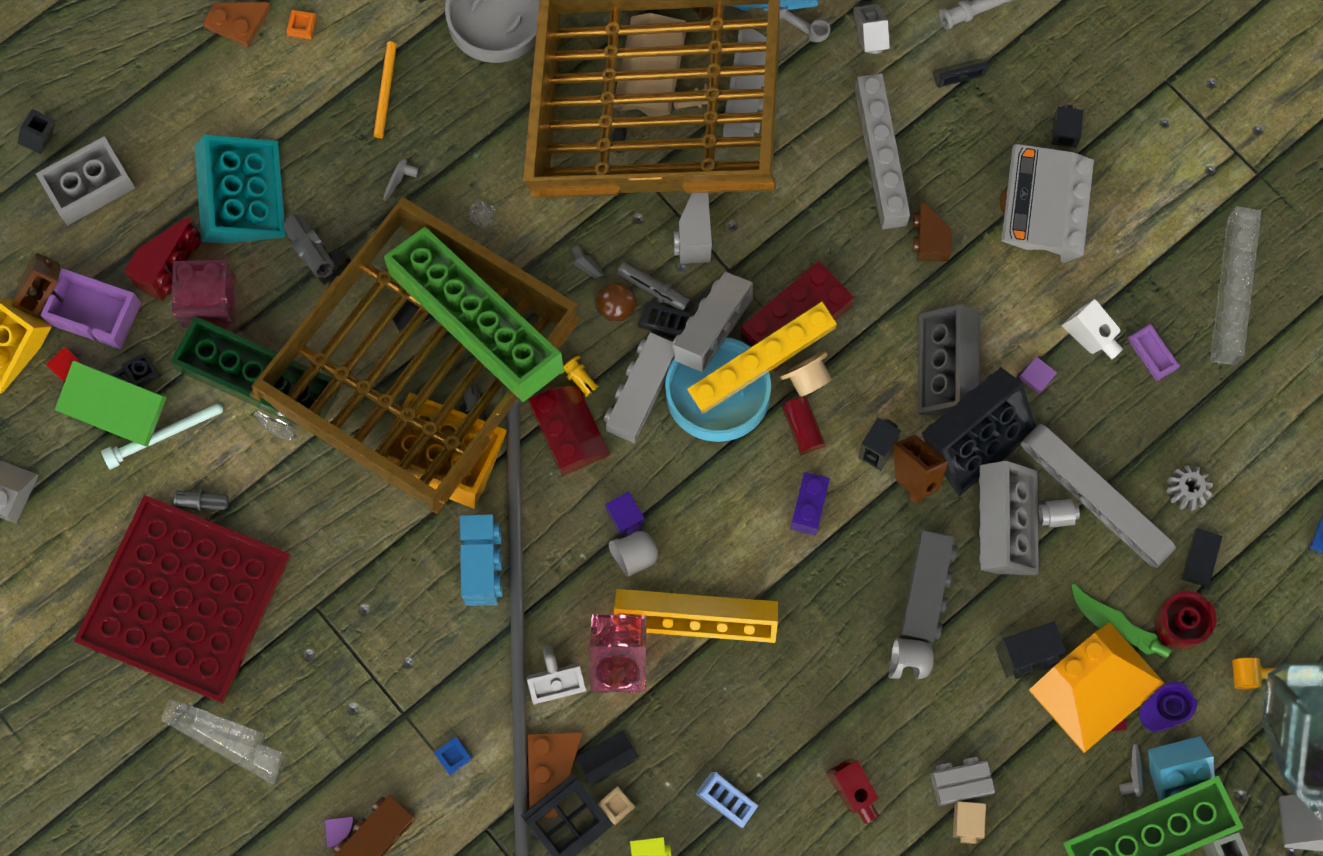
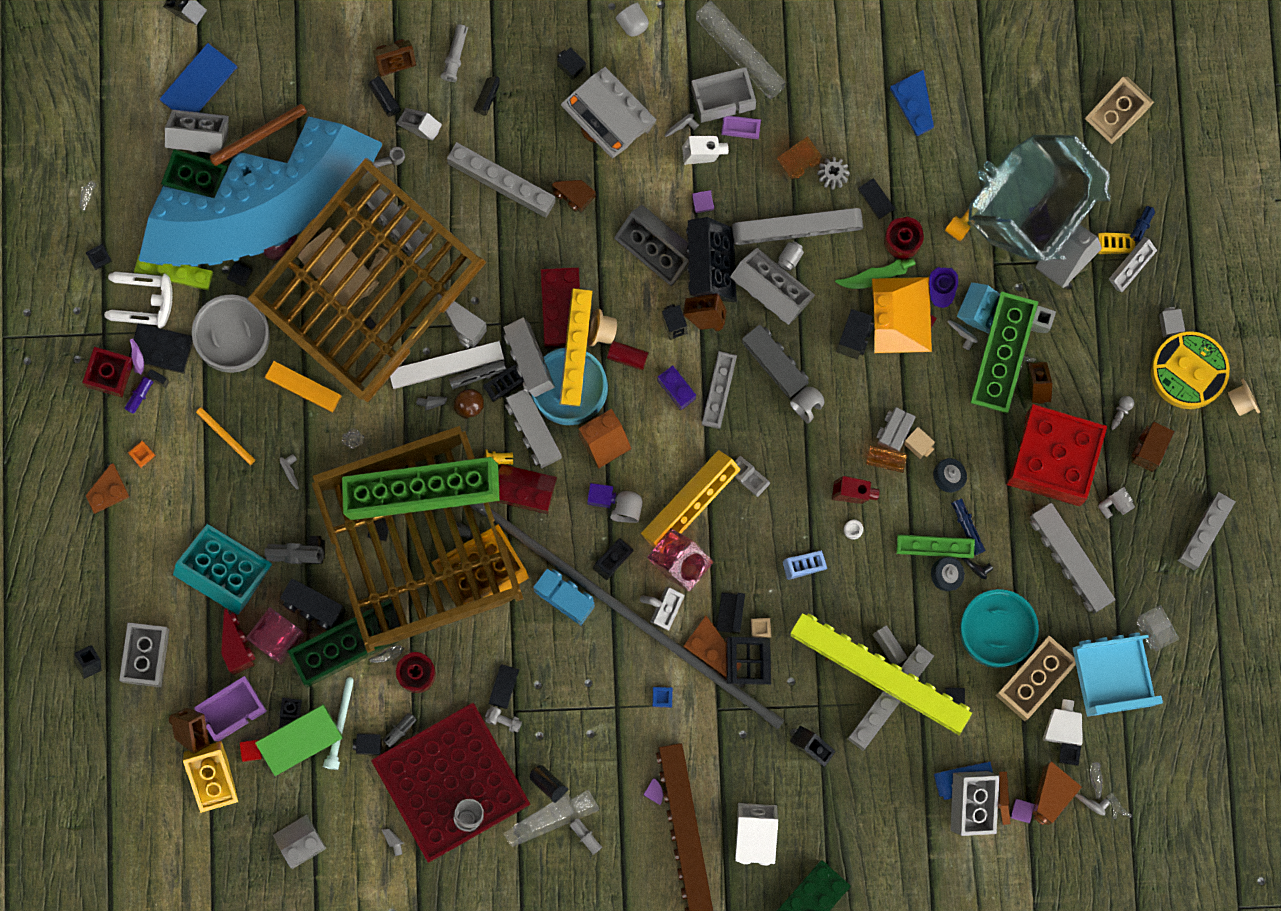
camera: 55 degrees left, 5 degrees up
none -> light orange tile [265,361,342,413]
none -> black brick [280,578,346,631]
none -> black brick [353,734,382,756]
none -> light grey bar [382,829,404,856]
none -> white tile [390,341,504,389]
none -> dark red brick [396,652,436,693]
none -> light grey helmet [453,799,483,832]
none -> light grey bar [485,706,522,733]
none -> black slope [489,664,519,709]
none -> black brick [530,765,569,803]
none -> light grey axle [570,818,602,855]
none -> dark orange slope [578,409,631,469]
none -> black slope [593,538,634,580]
none -> light grey helmet [616,2,649,37]
none -> light grey bar [665,114,699,137]
none -> light grey piece [691,67,756,123]
none -> light grey tile [702,351,737,429]
none -> light grey slope [734,456,770,497]
none -> clear orange brick [777,136,822,179]
none -> white tile [844,520,863,540]
none -> clear orange brick [866,446,908,473]

